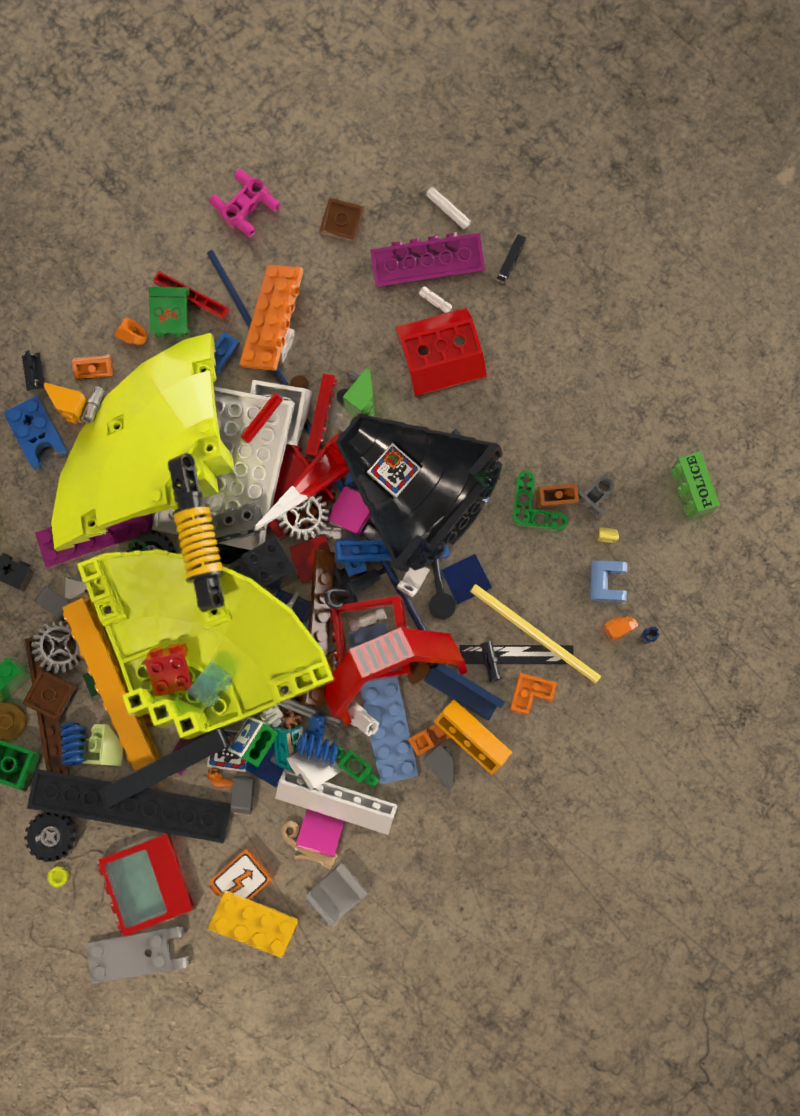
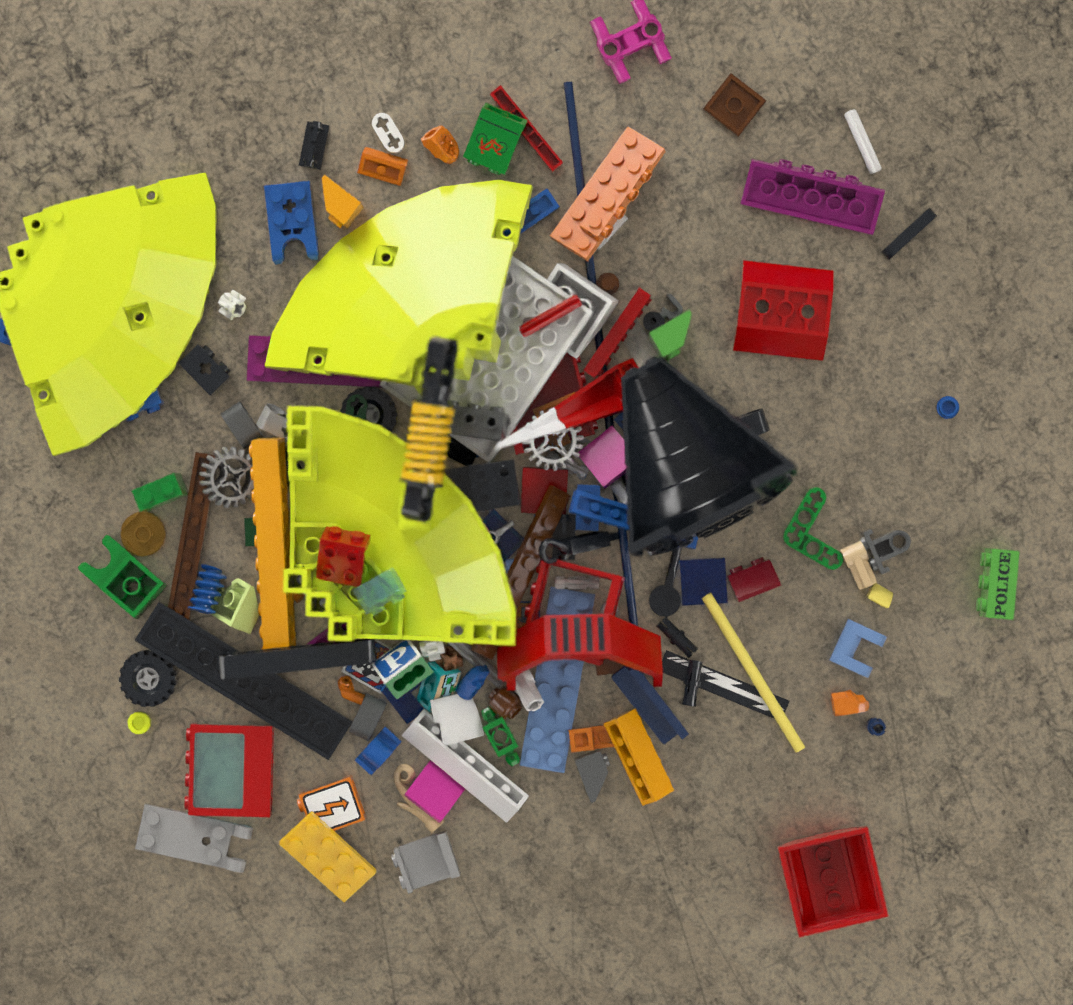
camera: 15 degrees right, 10 degrees up
reddish brown tile [22,669,77,721] -> none
light grey pin [81,387,105,423] -> none
blue piece [294,731,338,768] -> none
tile [367,443,421,498] -> none
white bracket [396,567,430,597] -> none
white axle [419,287,452,313] -> none
orange tile [510,672,557,715] -> none
dark orange slope [535,484,579,509] -> none
none -> white gear [218,290,246,320]
none -> blue pin [355,726,402,775]
none -> white beam [372,113,405,154]
none -> reddish brown head [488,686,522,720]
none -> black pin [656,617,698,658]
none -> dark red slope [726,557,782,602]
none -> red container [777,826,889,938]
none -> tan piece [840,541,877,590]
none -> blue plate [936,396,959,419]

